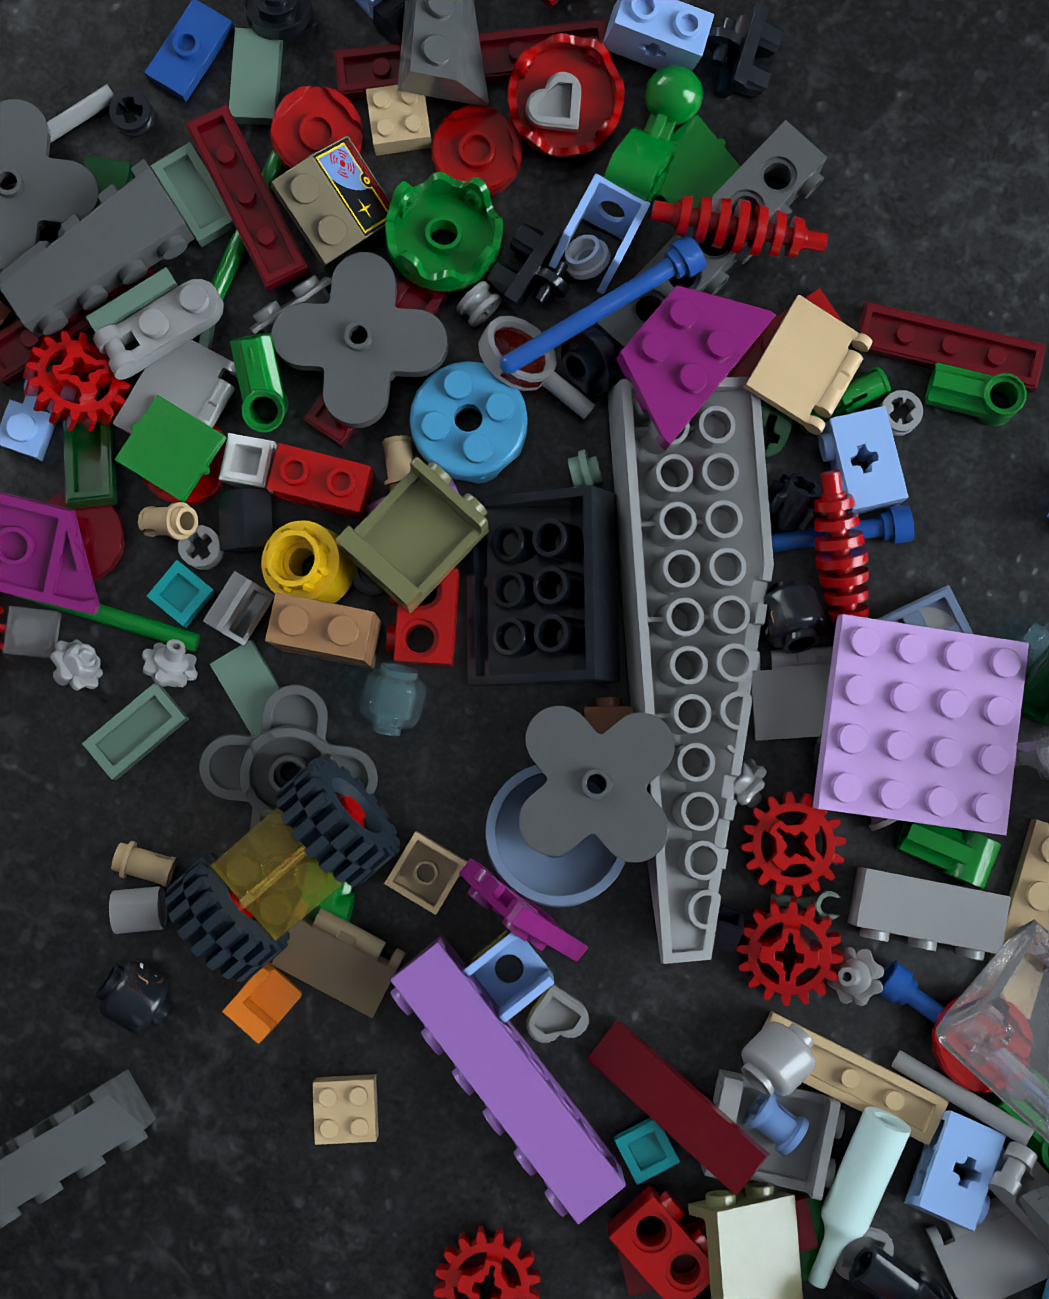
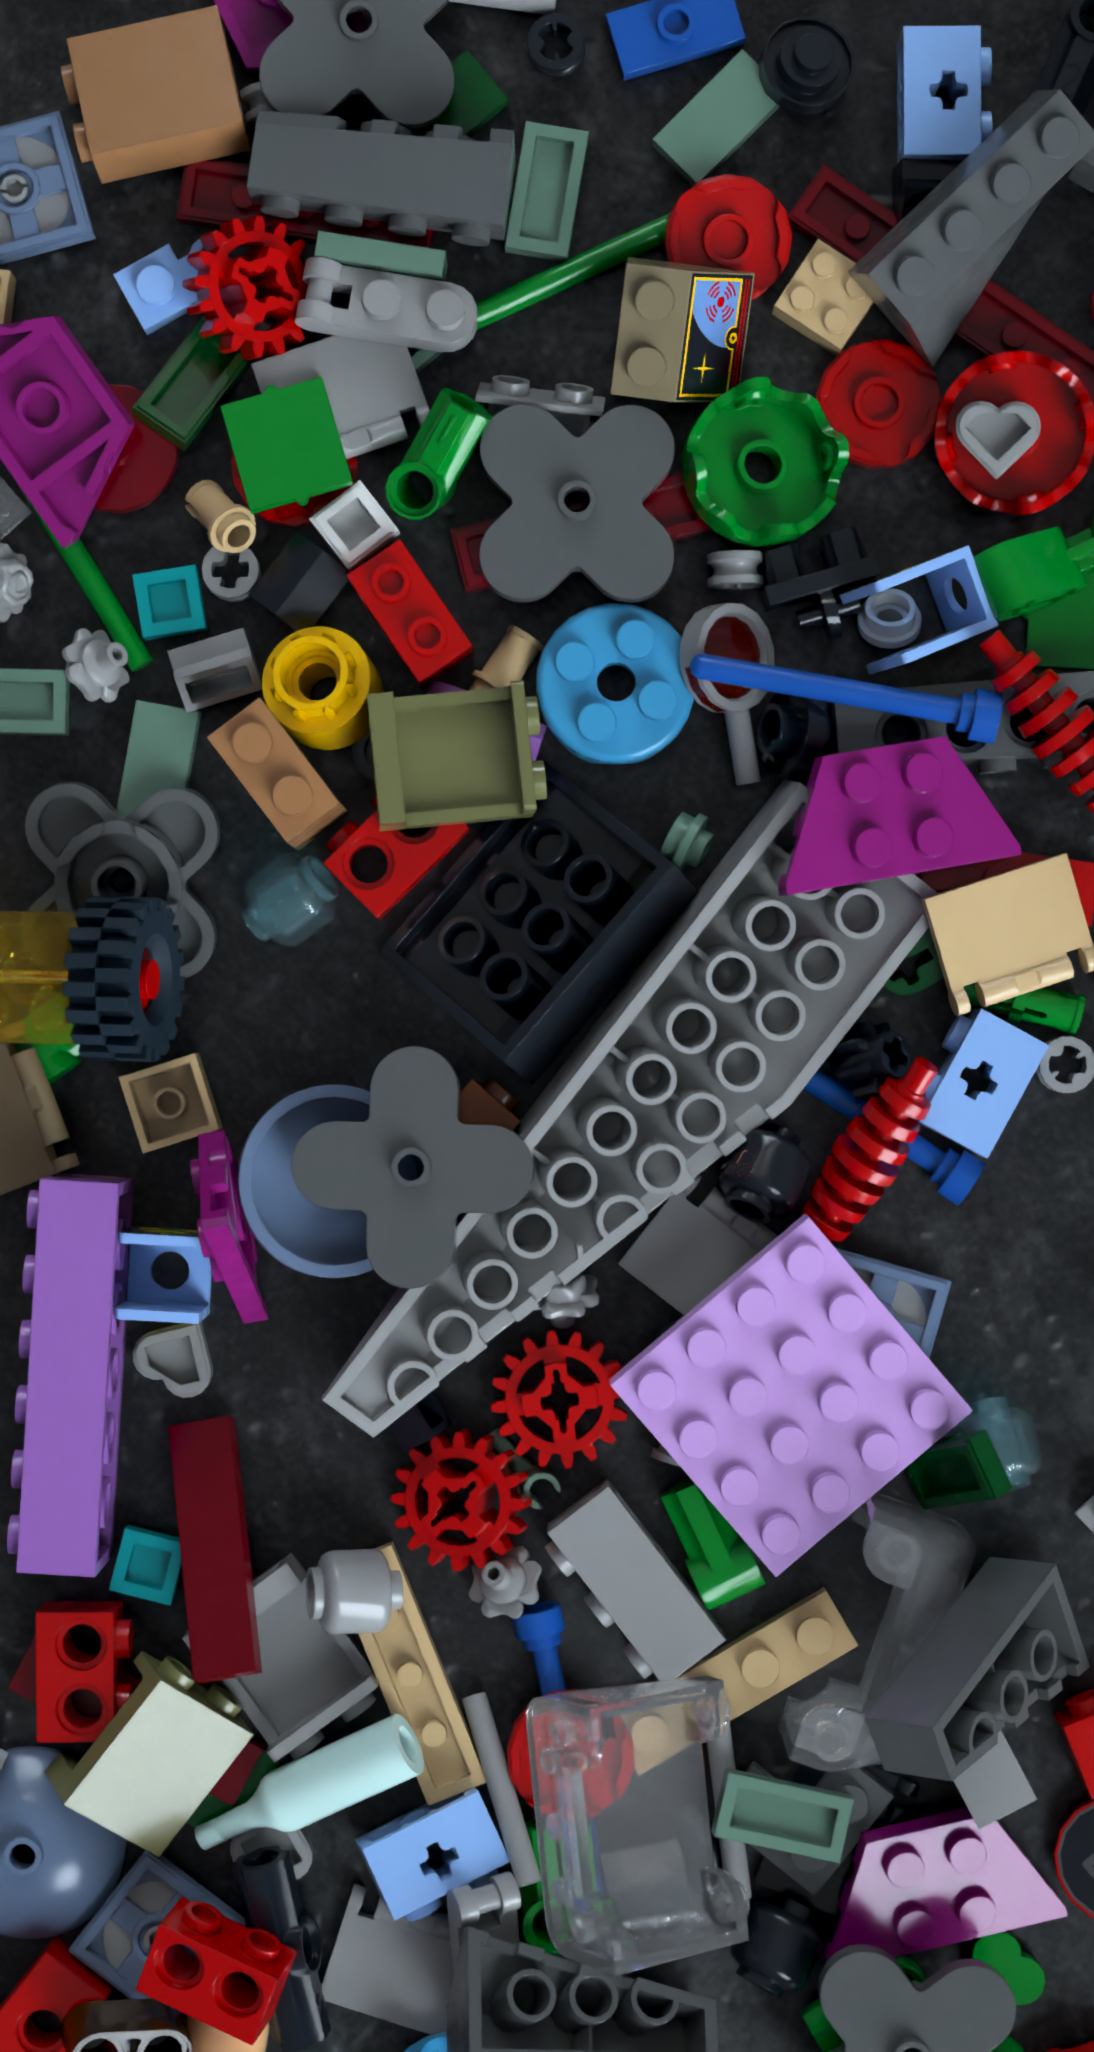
camera: 40 degrees right, 5 degrees up
dark red tile [185,104,309,292] -> none
medium blue bush [743,1094,809,1156] -> none

